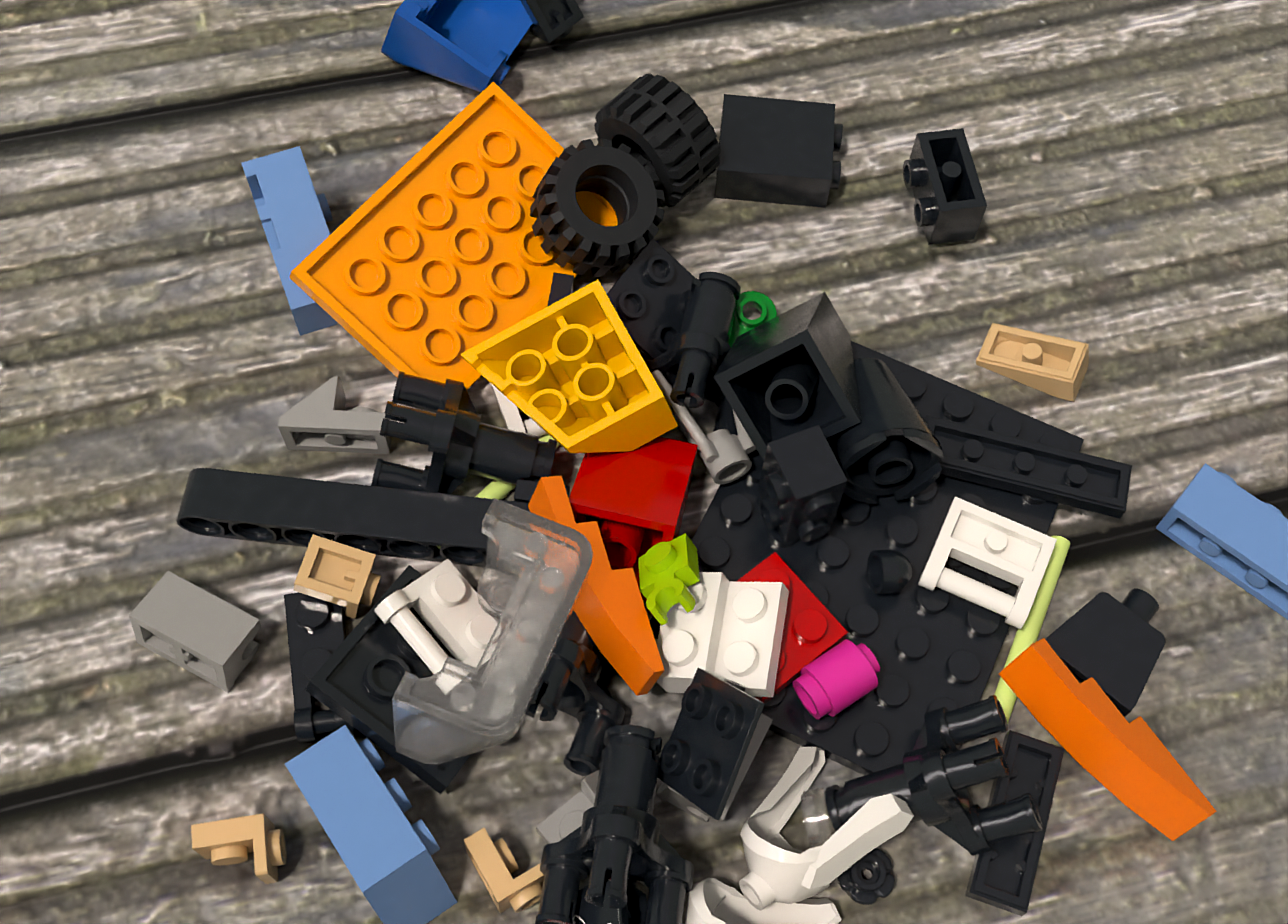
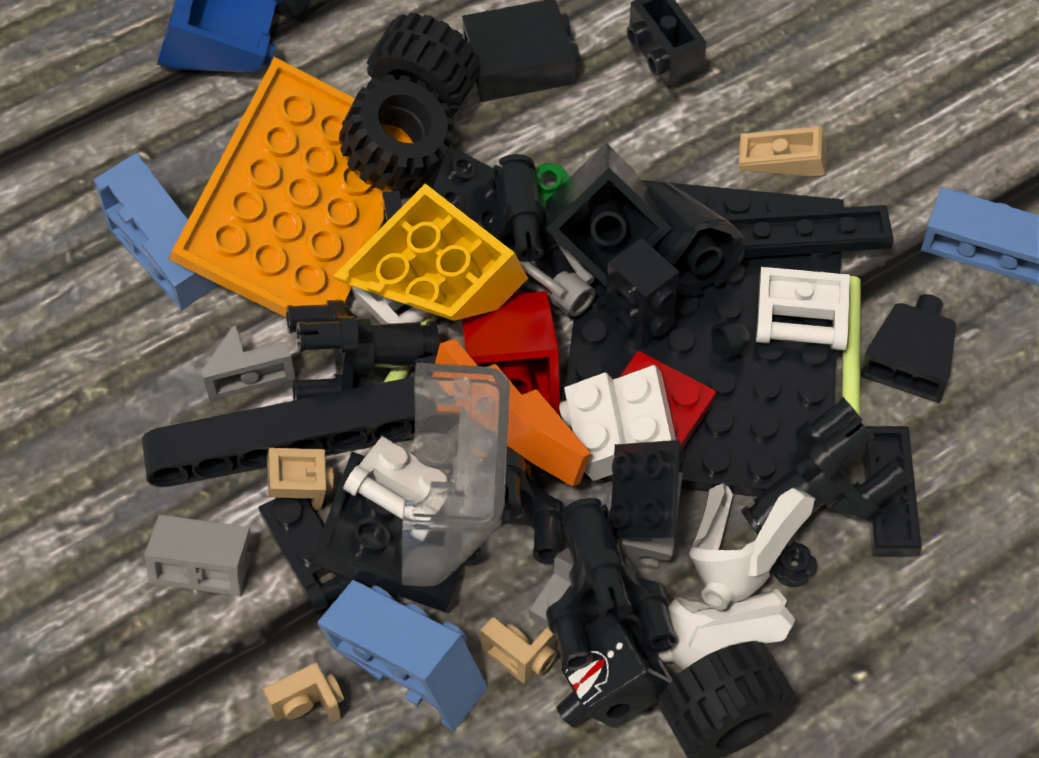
camera: 15 degrees left, 5 degrees down
lime plate [638,533,700,626] -> none
dark pink brick [793,639,880,719] -> none
clear tile [801,787,834,847] -> none
orange slope [999,638,1217,841] -> none

